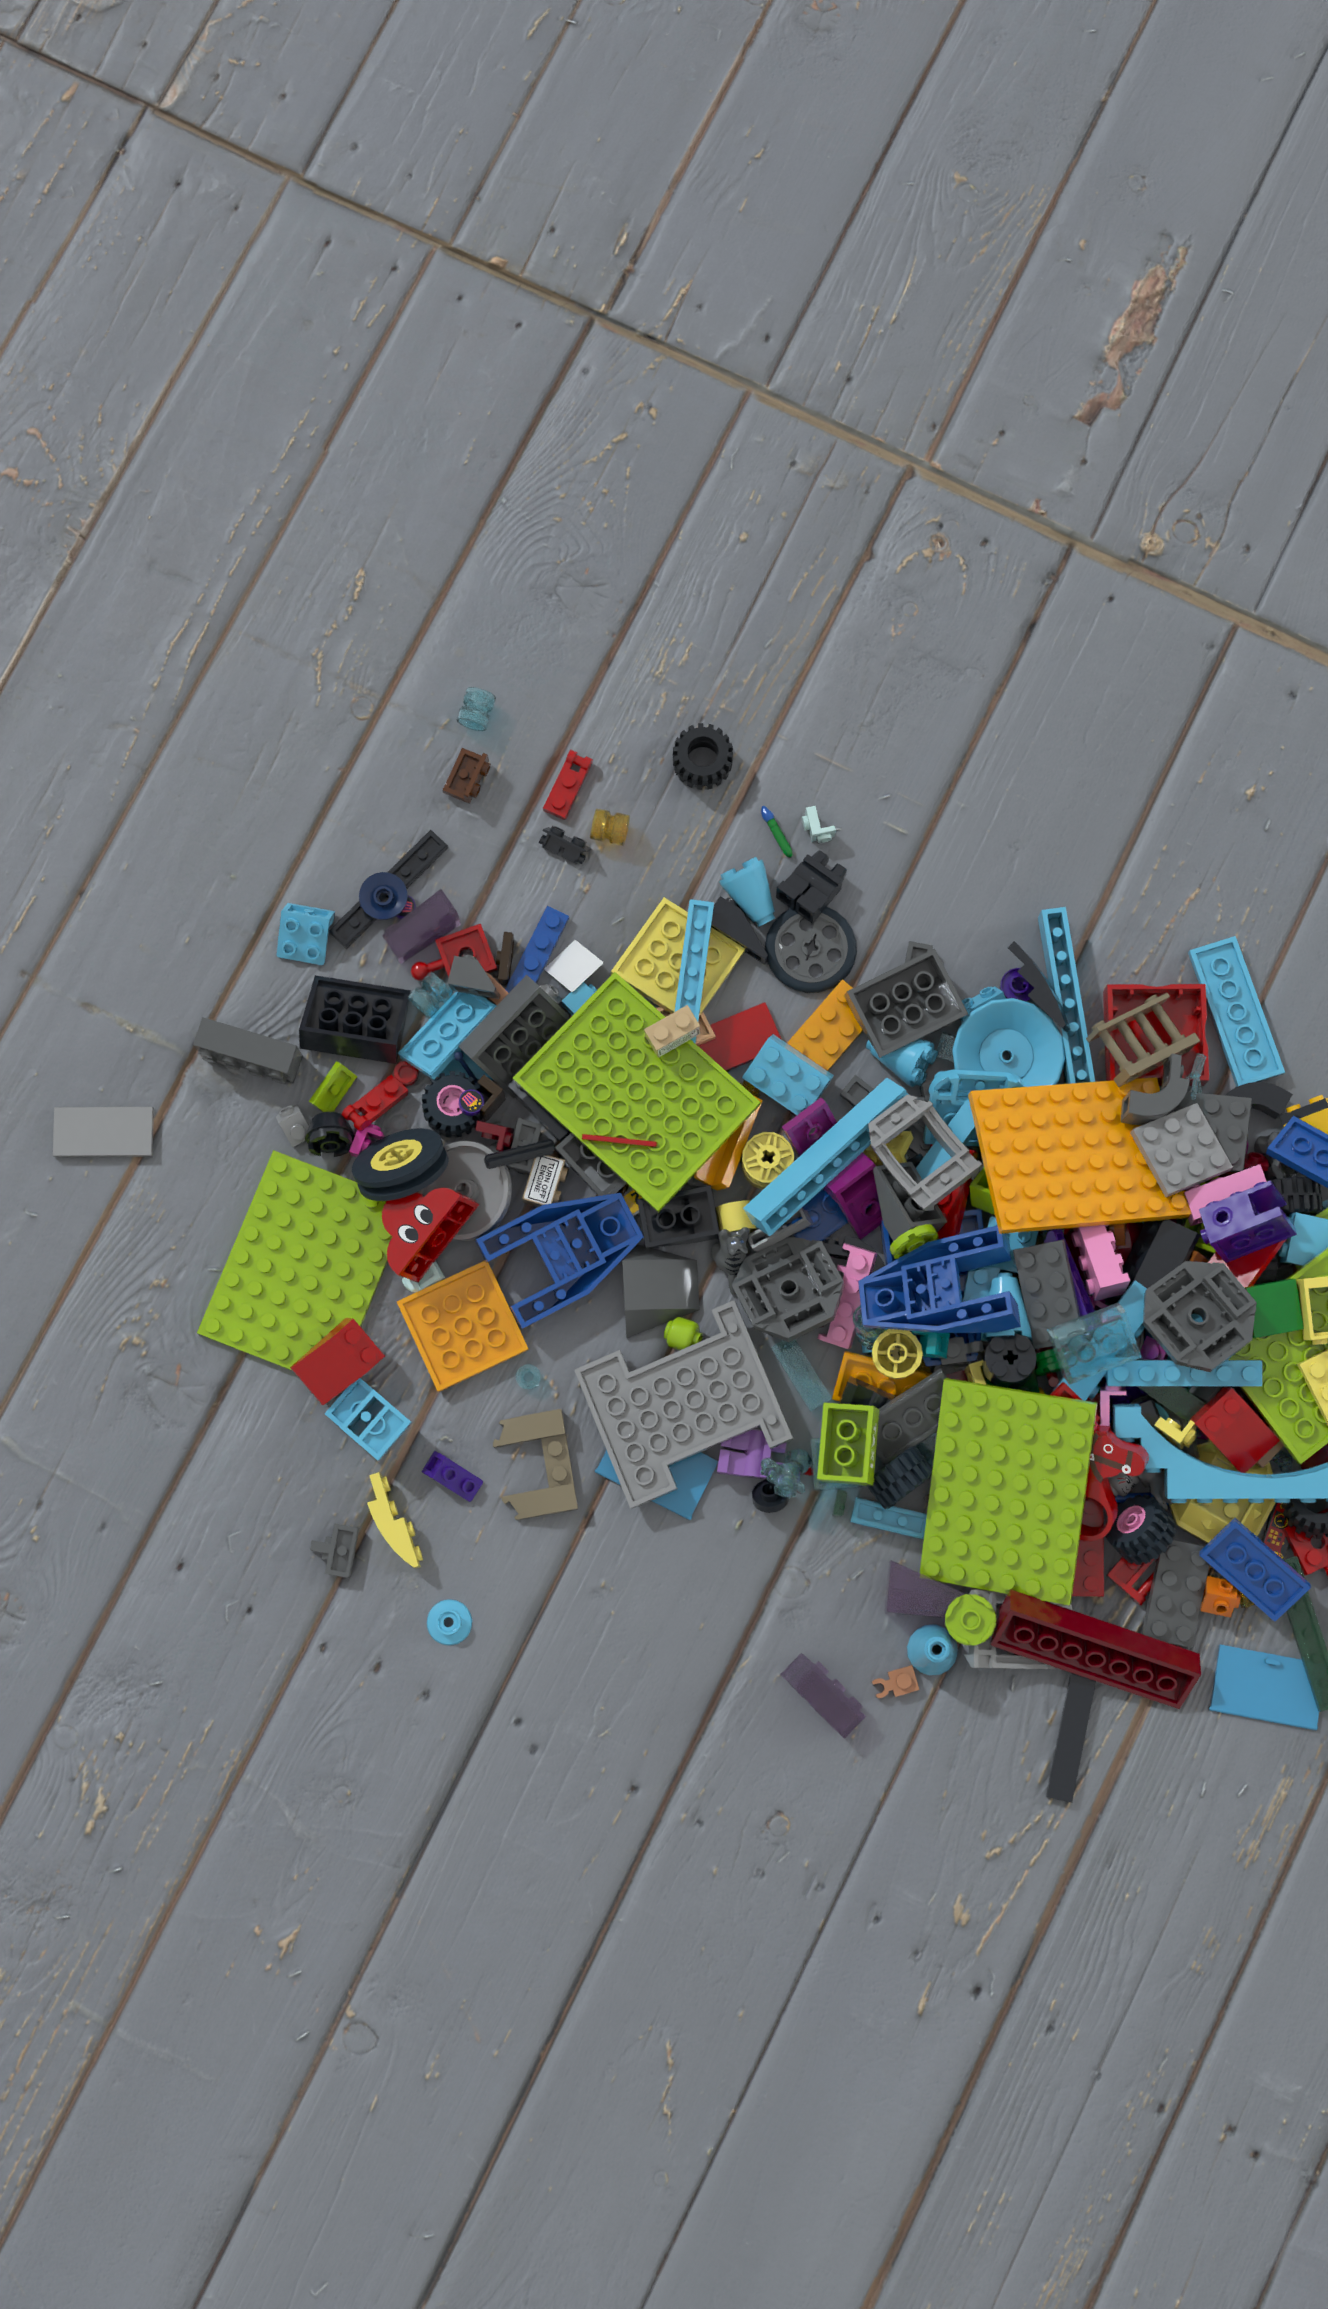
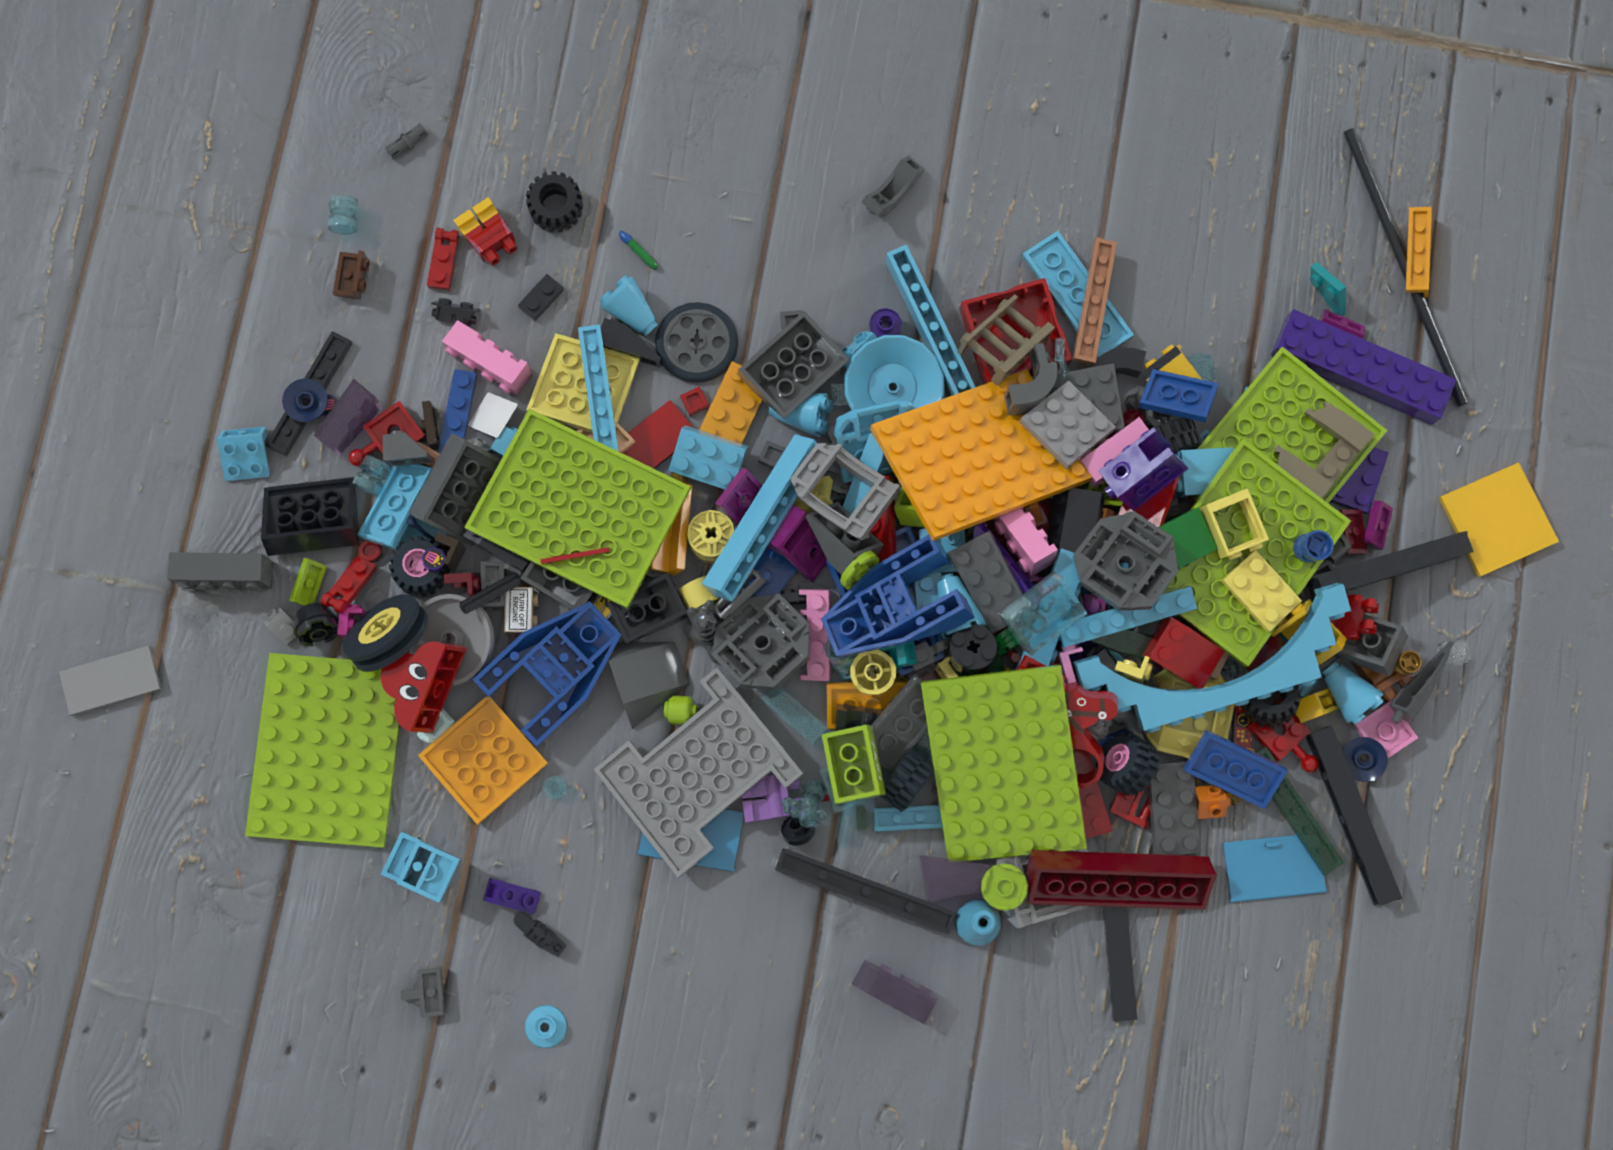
camera: 25 degrees left, 0 degrees up
red slope [290,1318,385,1405] -> none
light yellow slope [367,1472,423,1568] -> none
dark tan wedge [493,1409,578,1520] -> none
clear yellow wheel [590,808,630,846] -> none
tan brick [644,1005,701,1057] -> none
black hips [776,850,847,924] -> none
light aqua bracket [802,806,836,843] -> none
nougat plate [872,1665,920,1698] -> none
black slope [1008,941,1071,1032] -> none
none -> dark grey pin [385,123,428,159]
none -> bright pink wedge [442,320,532,396]
none -> red hips [453,197,518,266]
none -> black hinge [514,912,566,957]
none -> black plate [518,274,564,321]
none -> red tile [680,386,709,416]
none -> black tile [775,848,957,934]
none -> dark grey arch [862,156,925,218]
none -> nougat plate [1072,237,1117,366]

